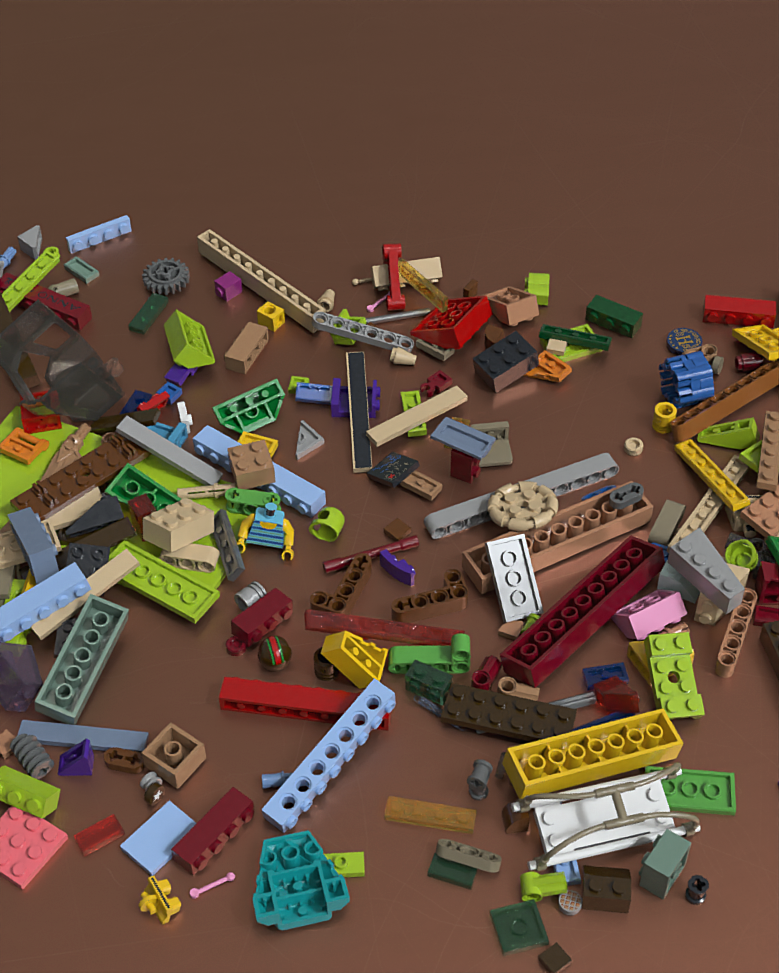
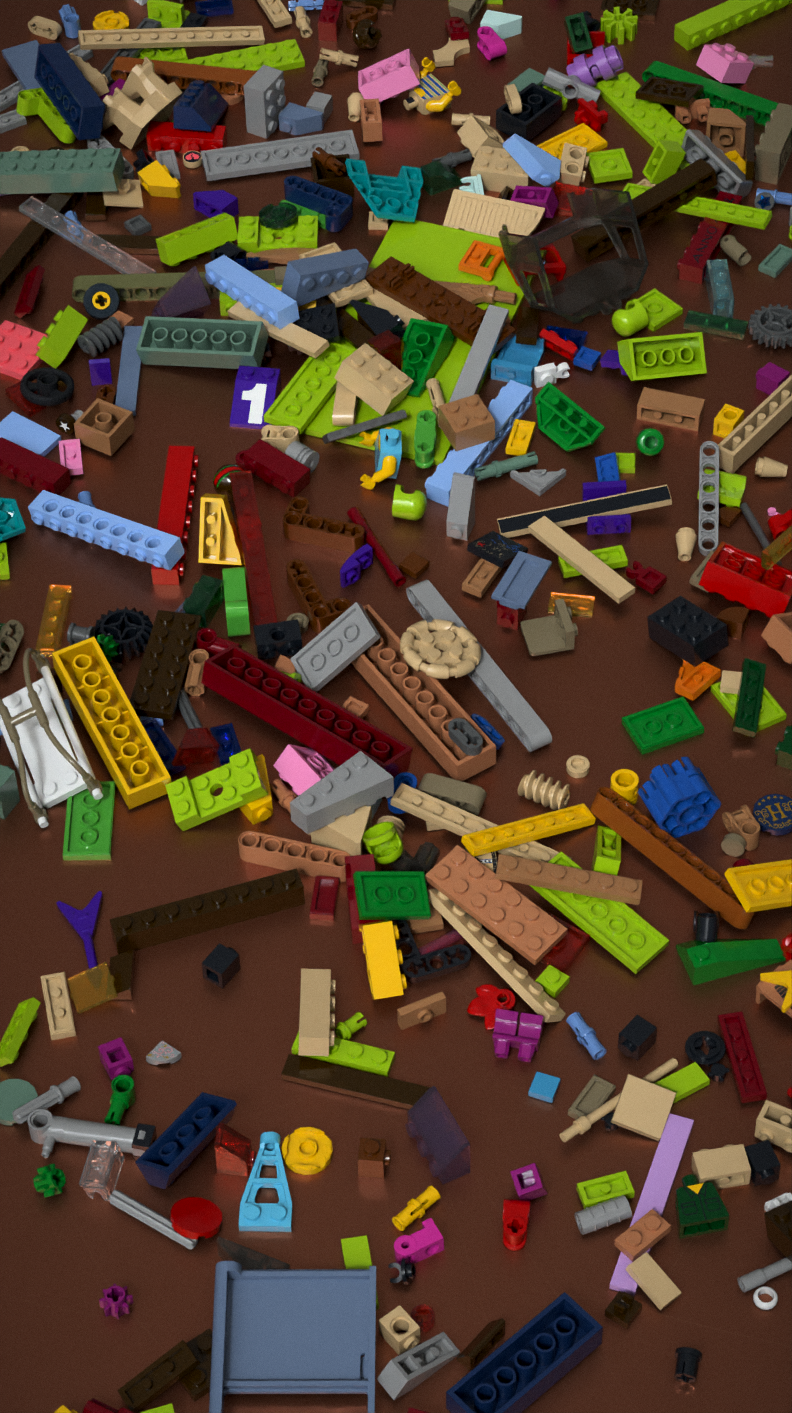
camera: 85 degrees right, 0 degrees up
none -> black wheel [20,367,74,406]
none -> bright pink plate [59,439,83,476]
none -> black gear [94,607,153,661]
none -> green gear [96,634,119,662]
none -> dark purple slope [230,365,282,429]
none -> black brick [253,619,302,660]
none -> tan piece [261,425,300,453]
none -> dark tan tile [286,613,309,634]
none -> nougat plate [341,696,370,719]
none -> light grey slope [446,472,475,541]
none -> sand green pin [474,451,538,481]
none -> tan piece [518,770,570,810]
none -> lime helmet [612,298,649,337]
none -> green tile [621,696,704,755]
none -> lime tile [625,288,683,332]
none -> green head [635,428,664,456]
none -> clear light blue brick [705,259,734,319]
none -> dark grey tile [755,192,775,211]

